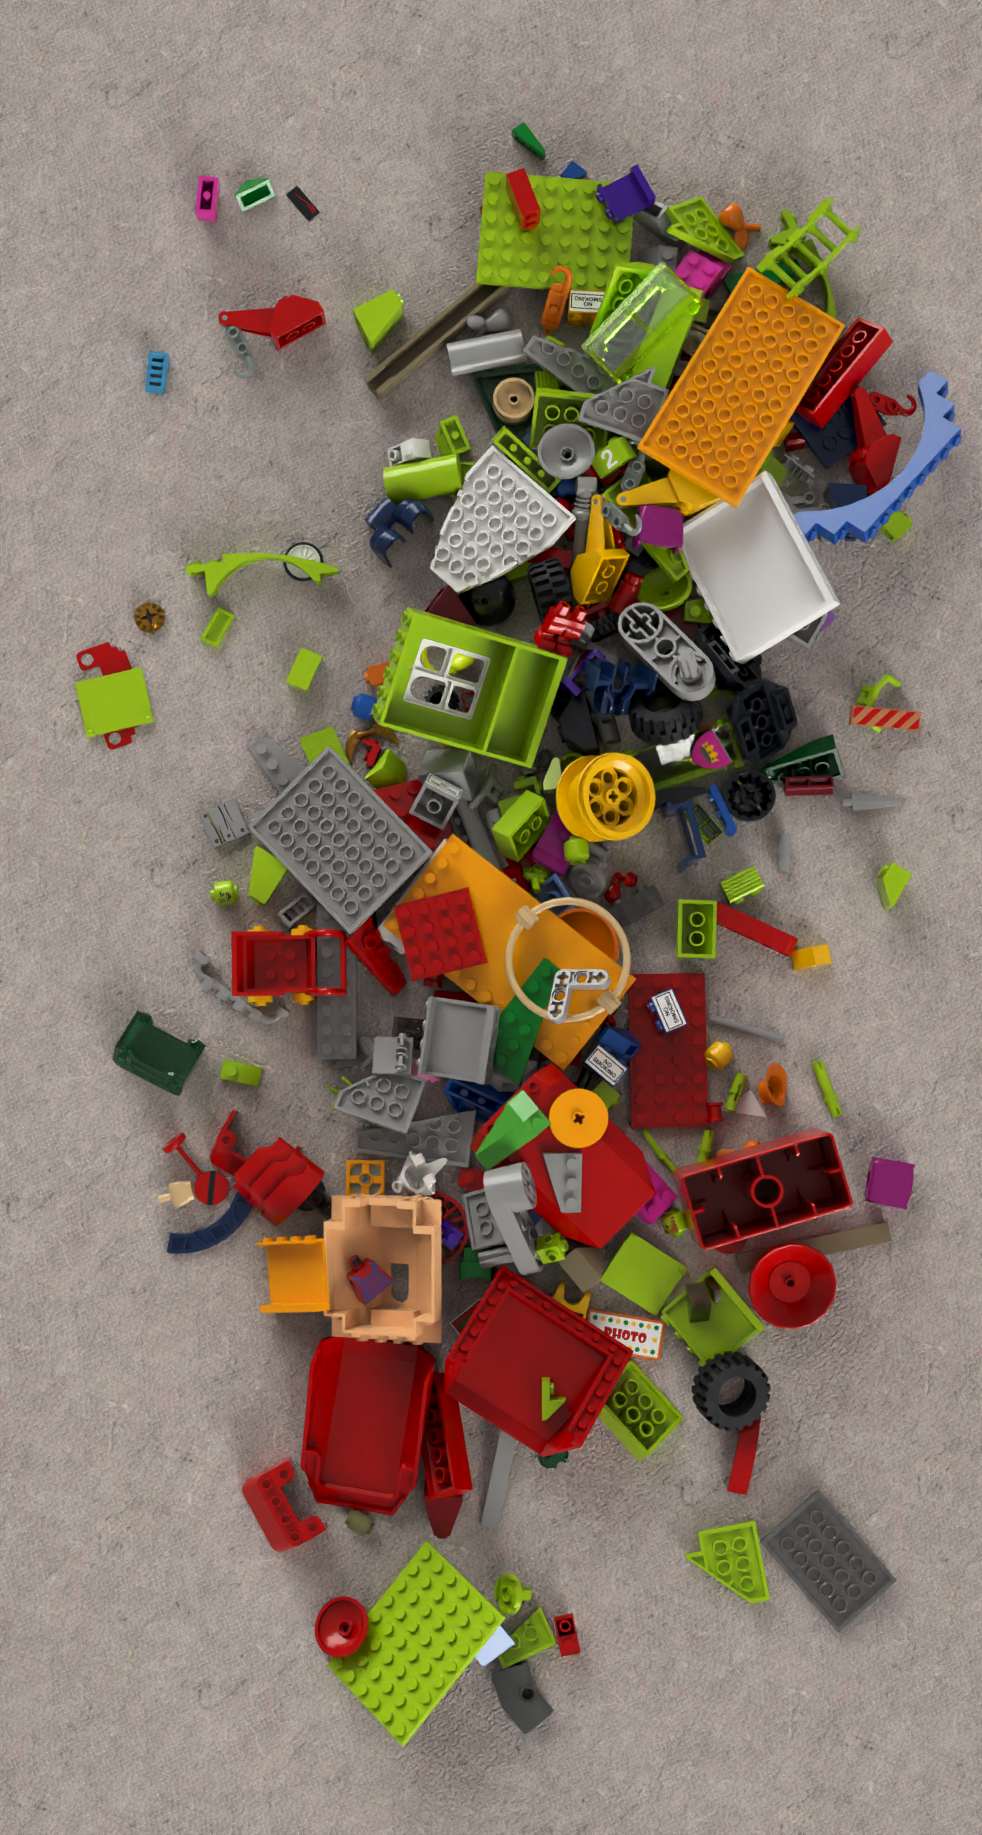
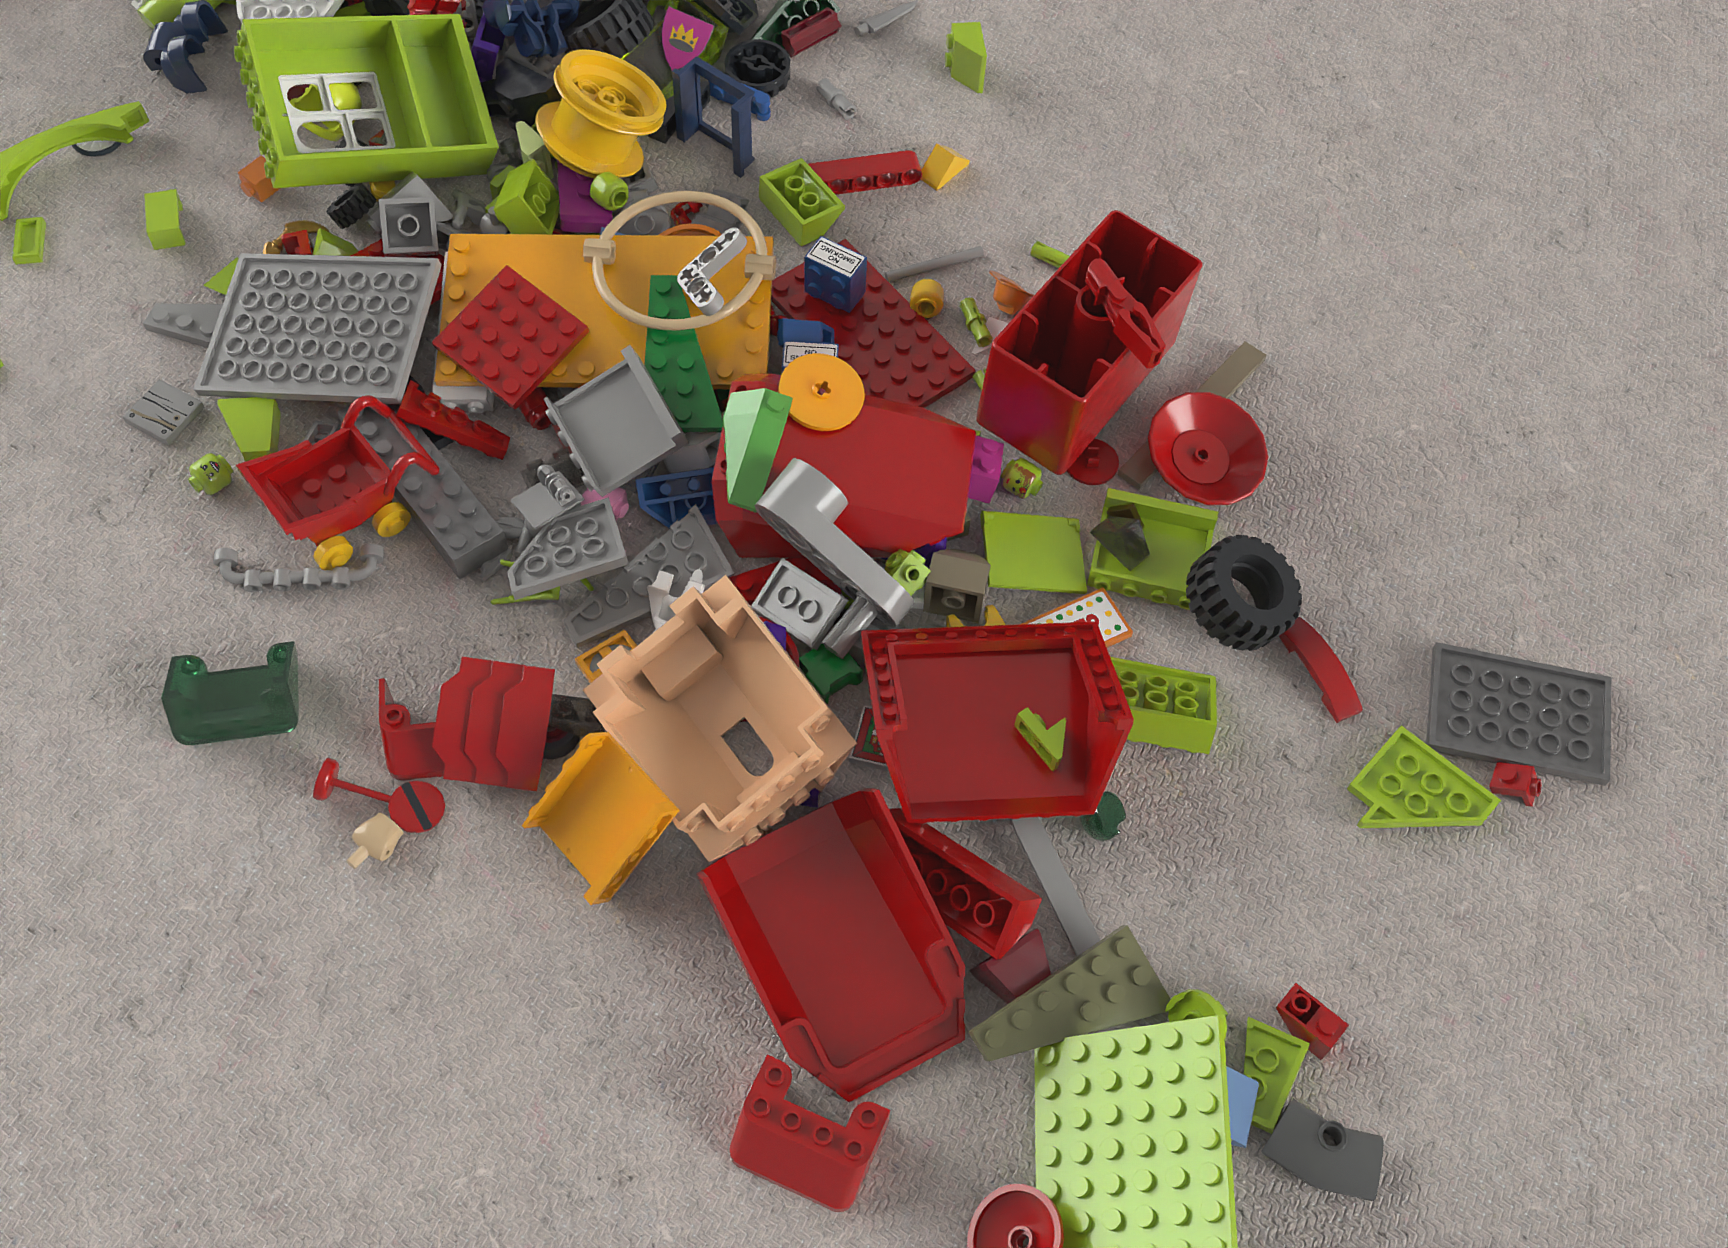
camera: 35 degrees left, 25 degrees down
dark blue tile [167,1192,253,1254] -> none
lime slope [220,1059,262,1087] -> none
olive brick [344,1509,374,1536] -> none
red torso [347,1255,394,1305] -> none
blue head [350,693,377,721] -> none
light grey wing [542,1152,582,1213] -> none
tile [684,804,723,845] -> none
red bush [706,1102,724,1122] -> none
lime brick [719,866,764,905] -> none
magenta piece [864,1157,915,1209] -> none
none -> black tyre [326,183,376,229]
none -> olive wing [968,925,1171,1062]
none -> red arm [1085,258,1166,368]
none -> red bracket [1489,762,1542,807]

